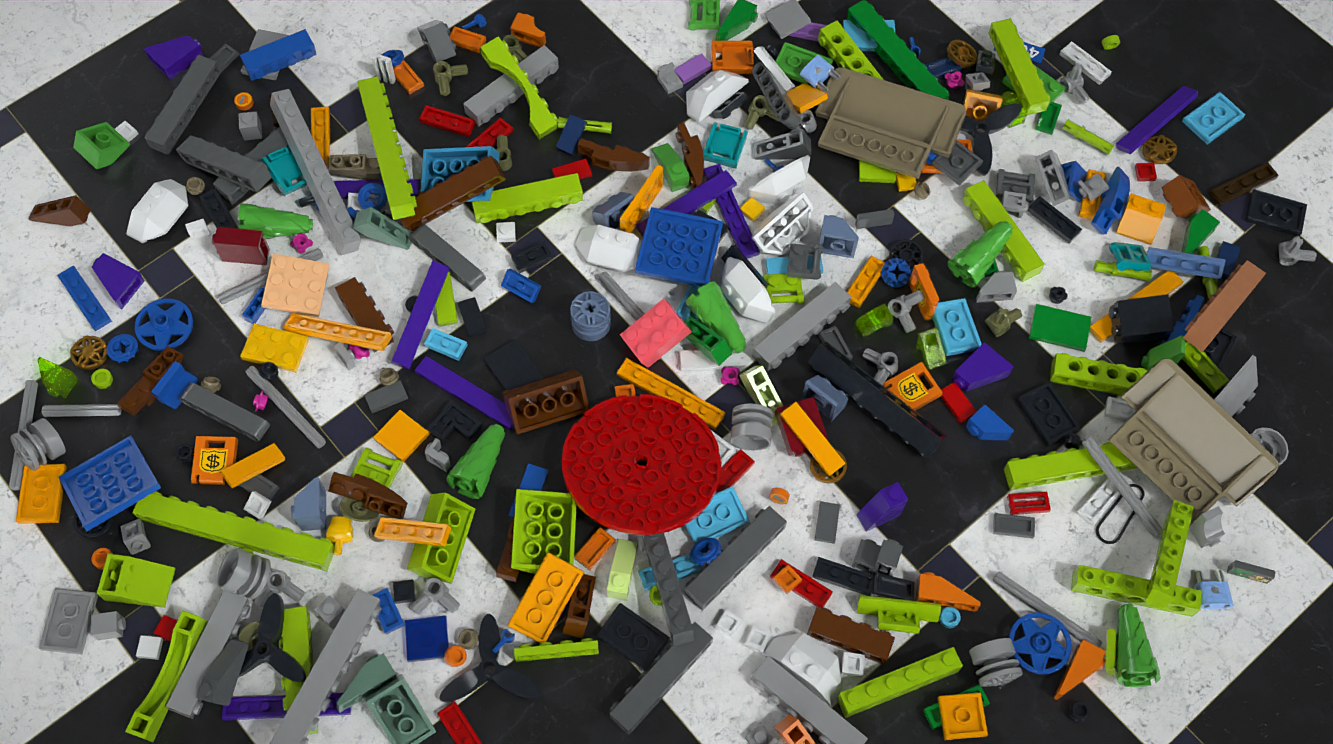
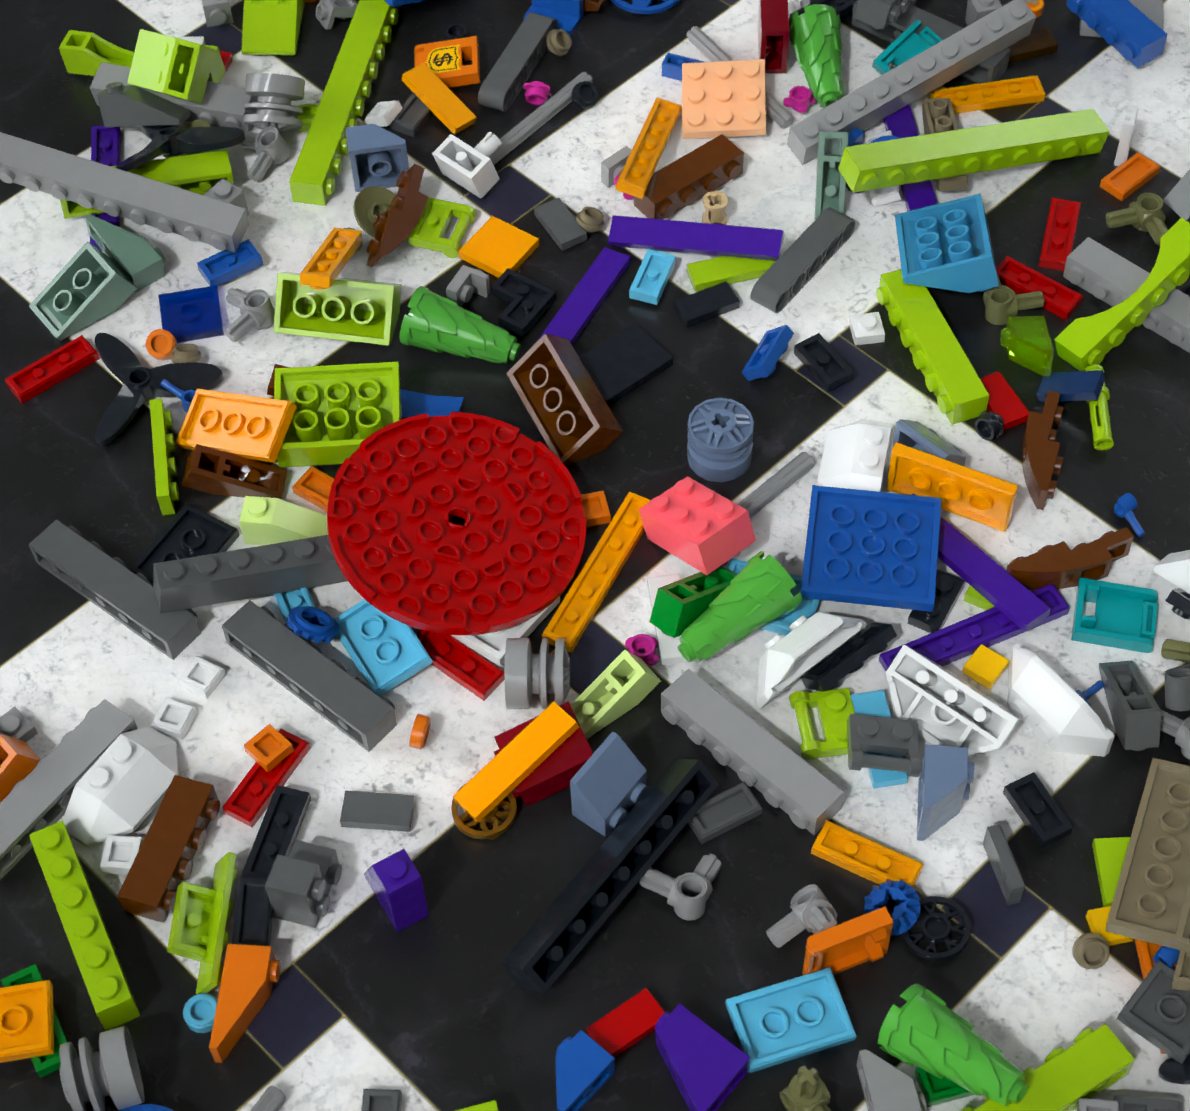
camera: 90 degrees right, 10 degrees down
yellow plate [240,323,309,373] -> none
yellow piece [326,516,354,555] -> none
blue gear [382,50,404,67] -> none
black plate [393,579,416,604] -> none
reddish brown brick [400,156,506,231] -> none
bright green slope [652,143,689,192] -> none
clear neon green leg [855,303,893,336] -> none
orange container [883,362,943,411] -> none
clear neon green slope [916,328,947,370] -> none
none -> lime slope [127,29,215,104]
none -> white brick [432,132,502,198]
none -> tan bush [702,191,728,225]
none -> black plate [975,411,1004,441]
none -> clear neon green slope [1000,316,1054,377]
none -> black plate [1003,772,1073,848]
none -> blue hand [1114,493,1145,537]

